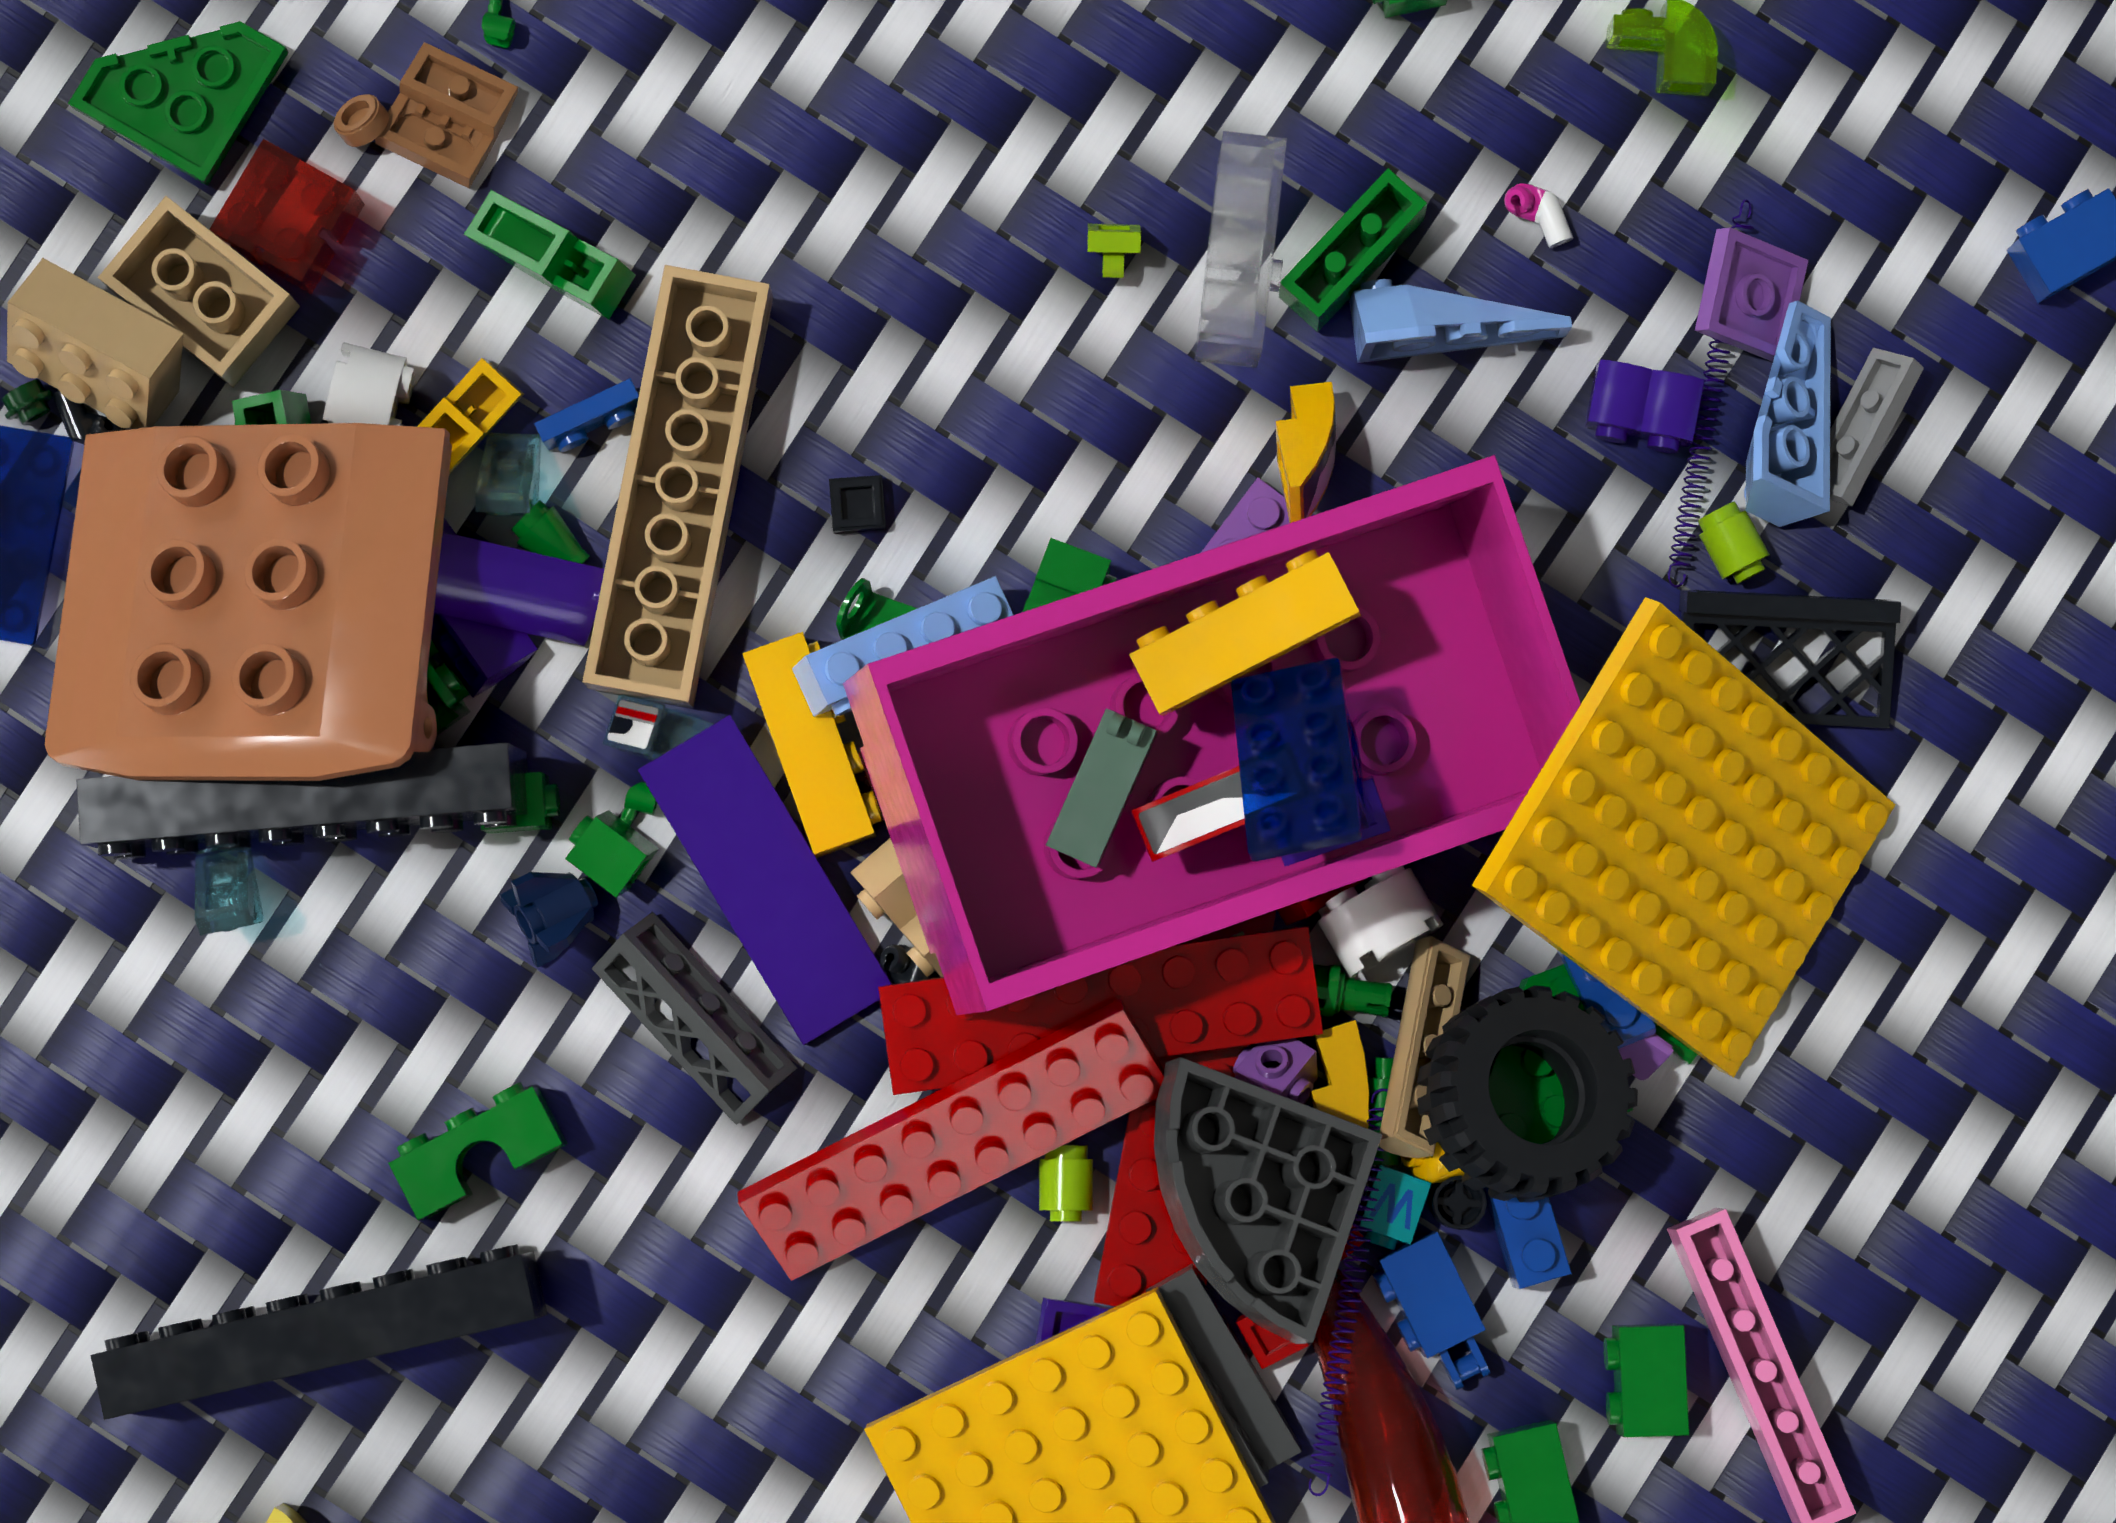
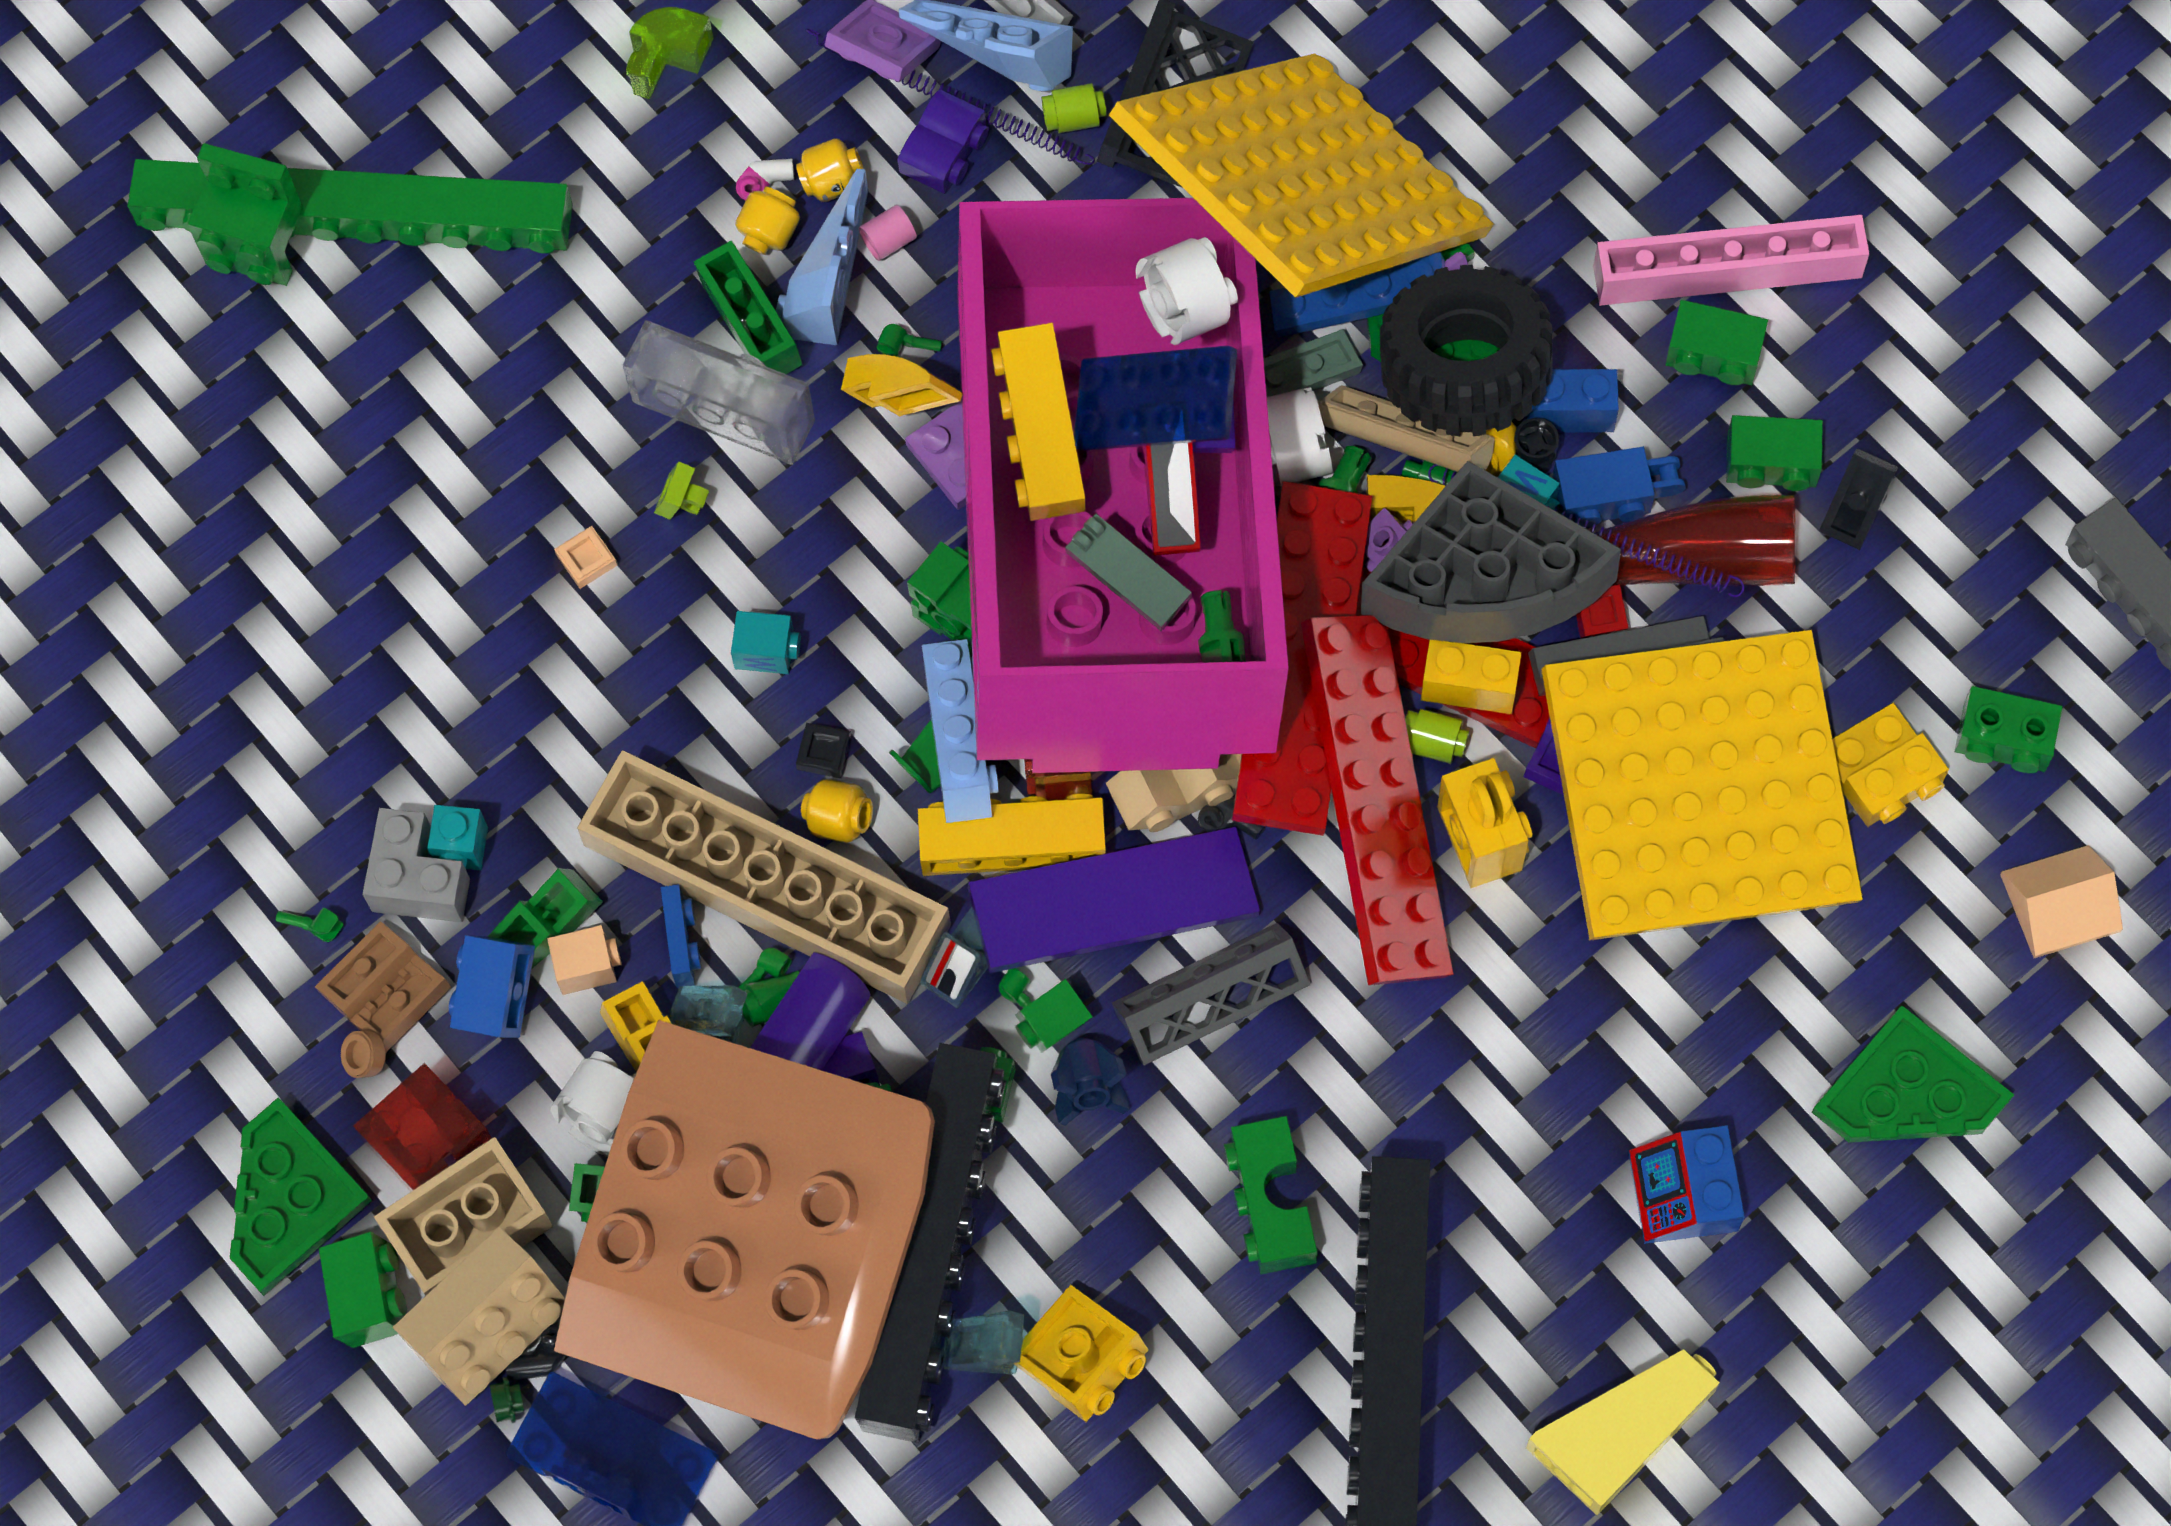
camera: 65 degrees left, 15 degrees down
none -> green brick [319,1232,407,1348]
none -> light grey brick [363,808,470,922]
none -> teal brick [427,805,488,870]
none -> blue brick [449,935,535,1038]
none -> light nougat brick [547,925,622,995]
none -> light nougat tile [554,526,618,589]
none -> teal brick [731,611,801,674]
none -> green hand [732,948,792,997]
none -> yellow head [735,186,800,255]
none -> yellow head [796,138,864,202]
none -> yellow head [801,779,873,843]
none -> bright pink beam [859,205,917,261]
none -> green hand [877,324,942,356]
none -> yellow plate [1008,1285,1149,1422]
none -> white brick [1136,237,1238,345]
none -> green arm [1198,590,1246,663]
none -> sand green hinge [1264,329,1363,397]
none -> yellow brick [1421,640,1521,714]
none -> yellow brick [1437,758,1532,889]

